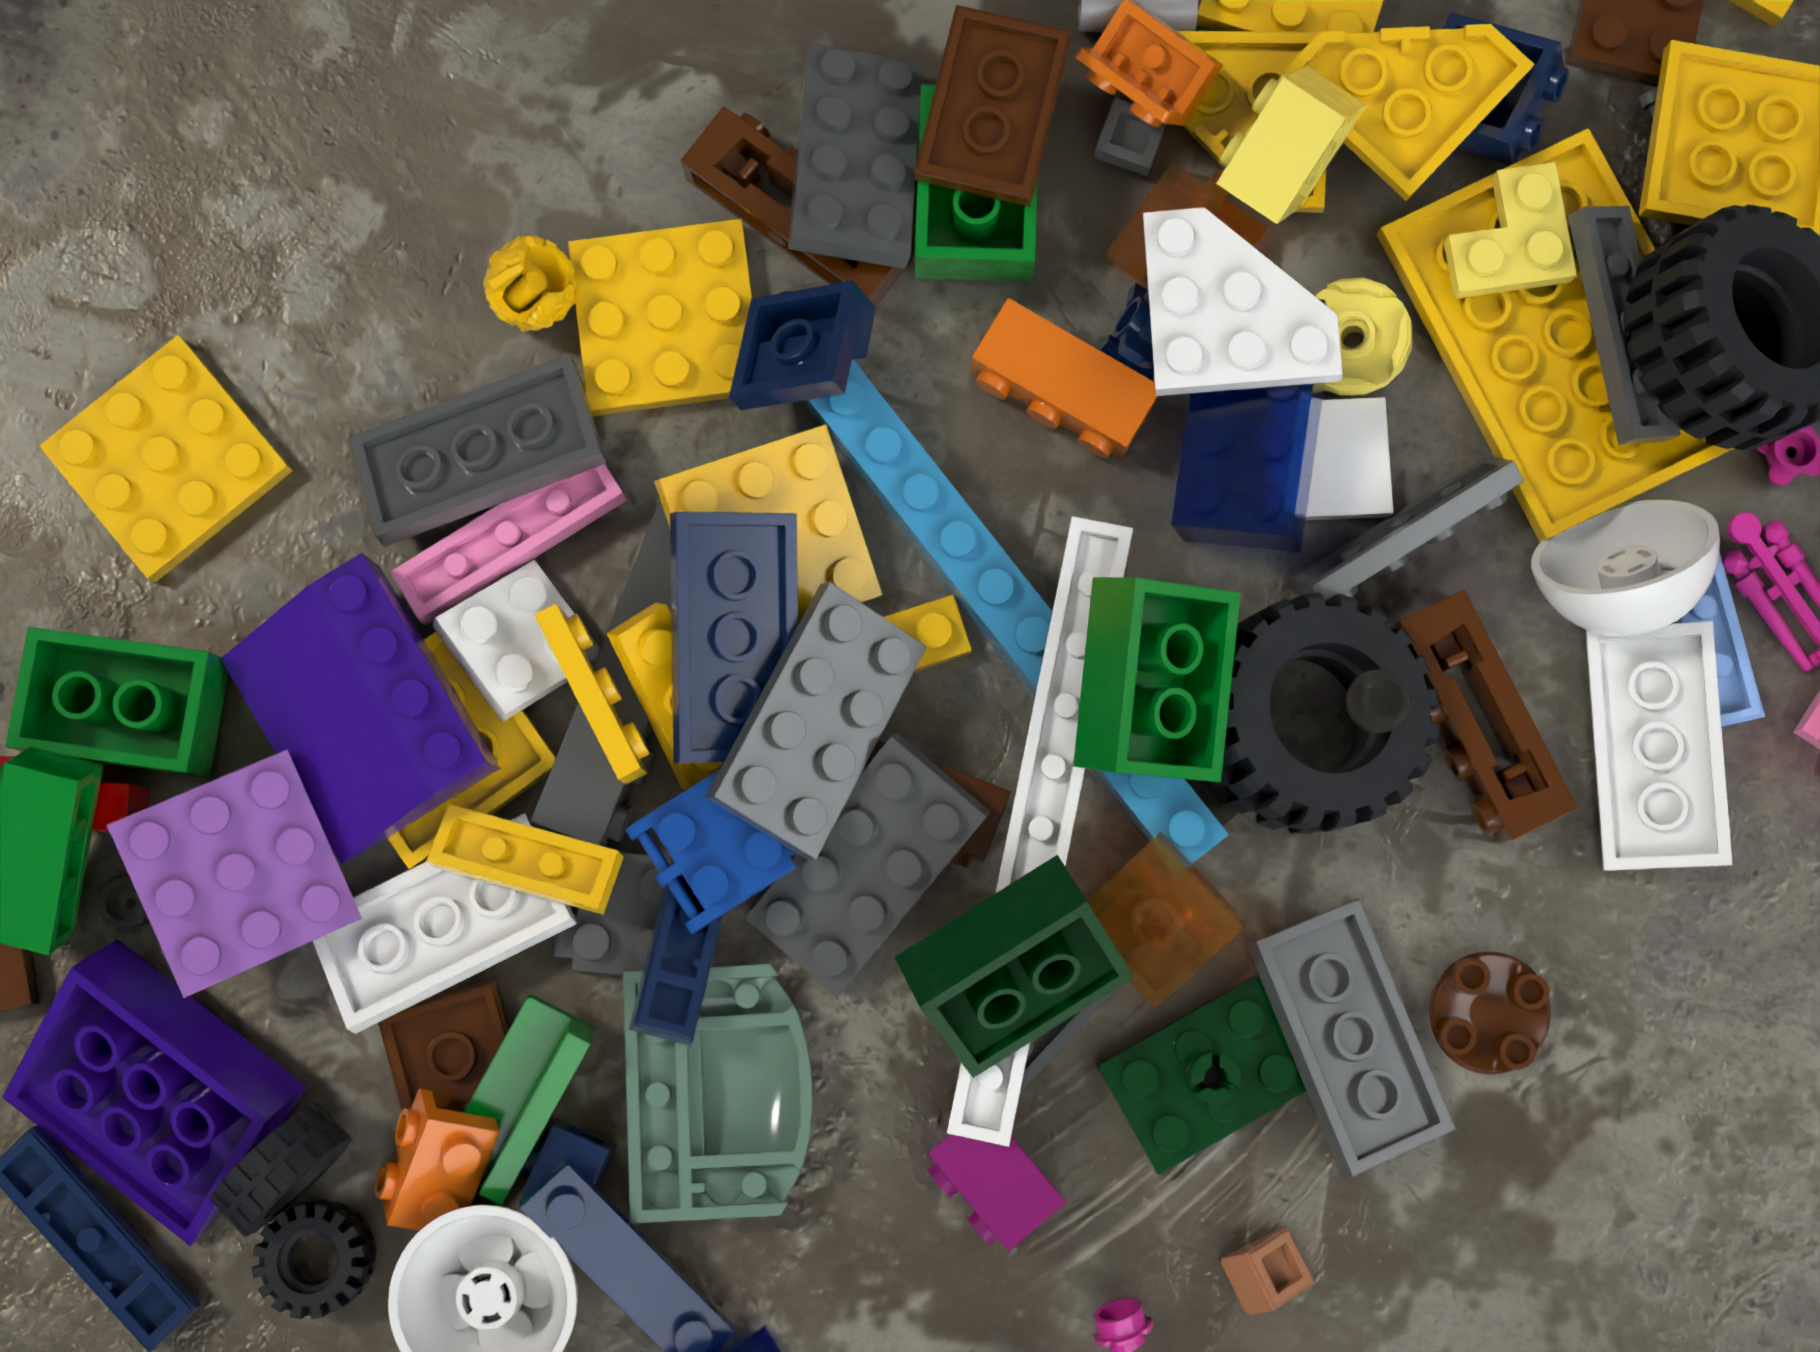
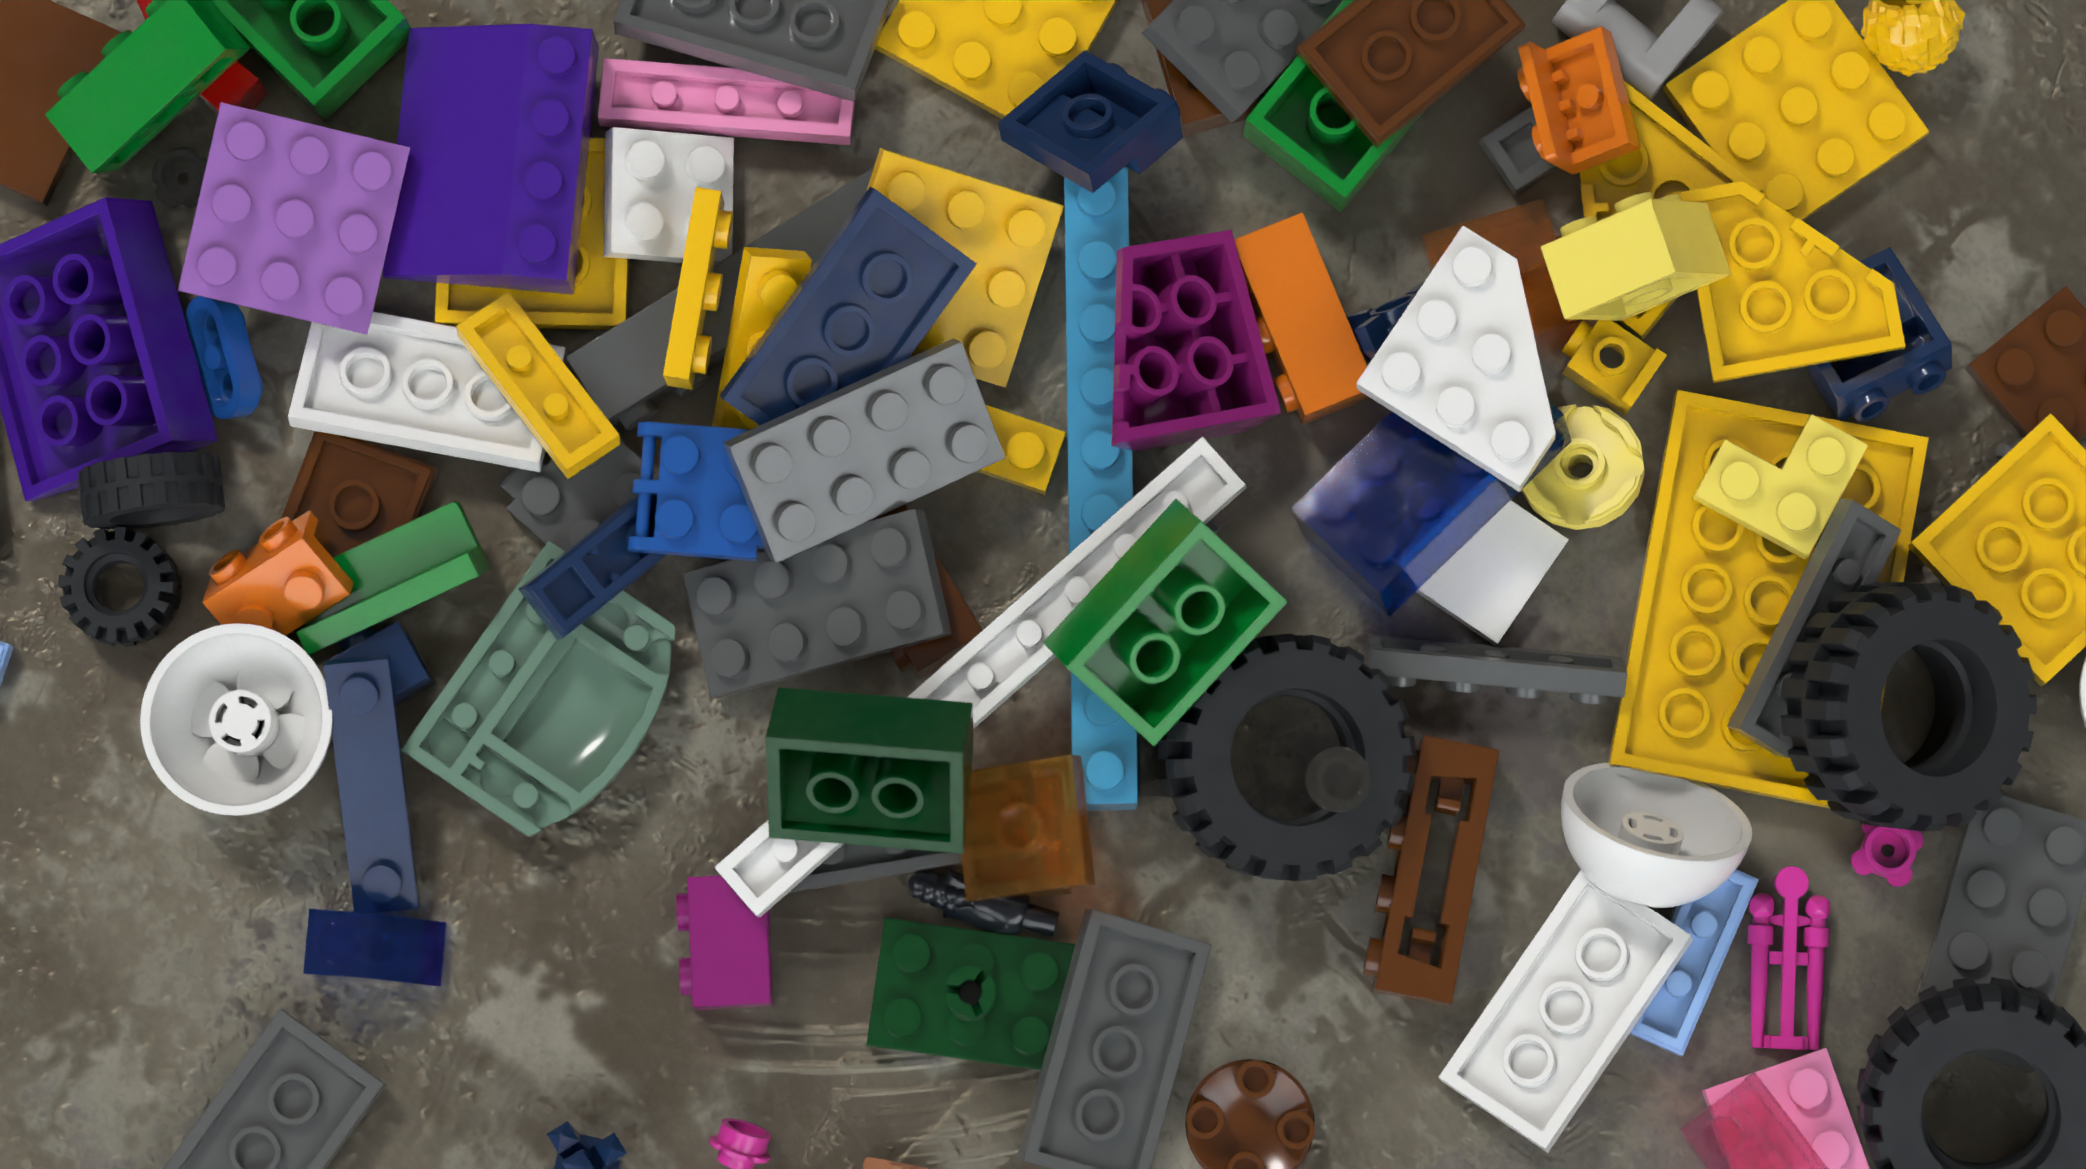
camera: 35 degrees right, 0 degrees up
none -> blue plate [184,296,263,419]
none -> black piece [908,869,1060,937]
none -> magenta wedge [1112,230,1281,452]
none -> yellow brick [1561,320,1667,417]

